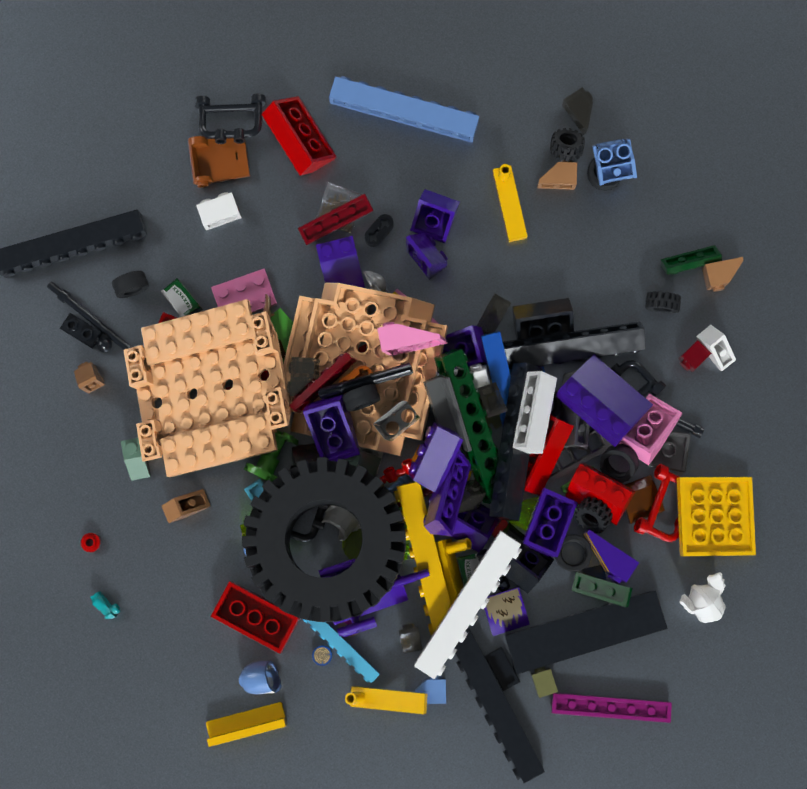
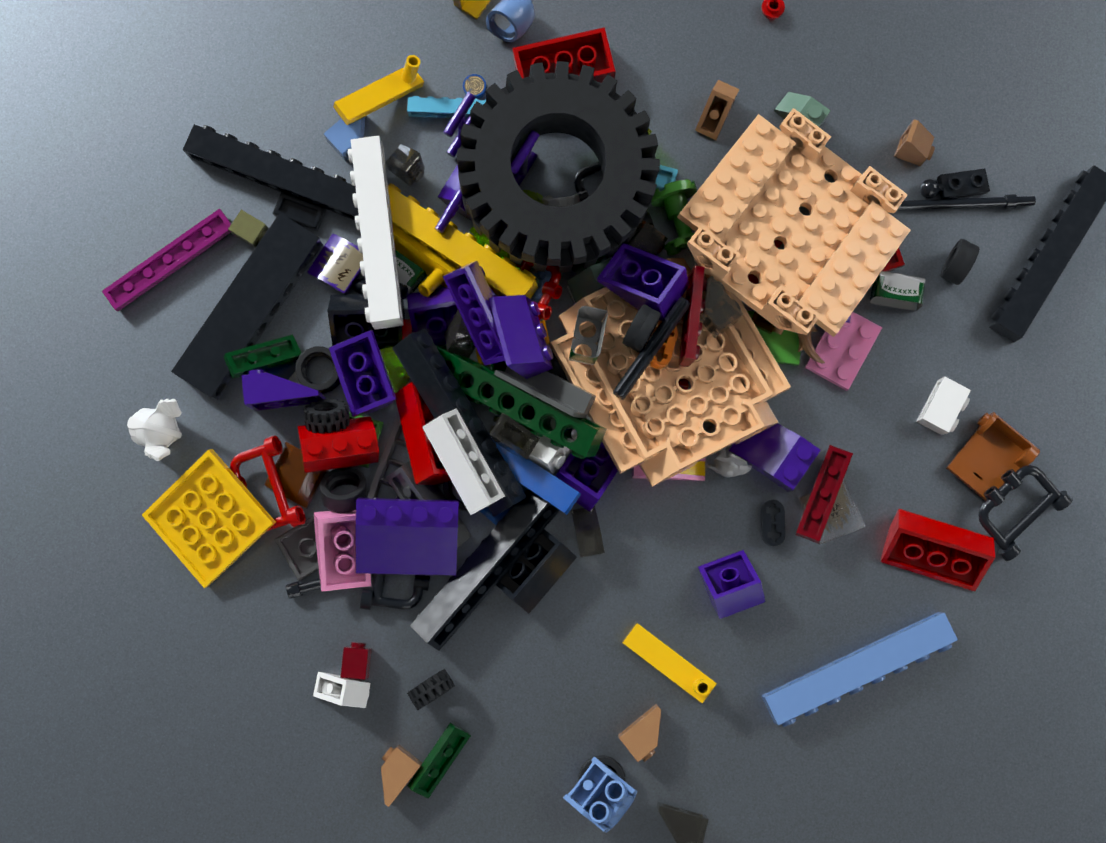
camera: 135 degrees right, 0 degrees up
bright pink slope [377,322,447,356] -> none
dark purple slope [406,233,448,280] -> none
black tyre [550,128,585,161] -> none

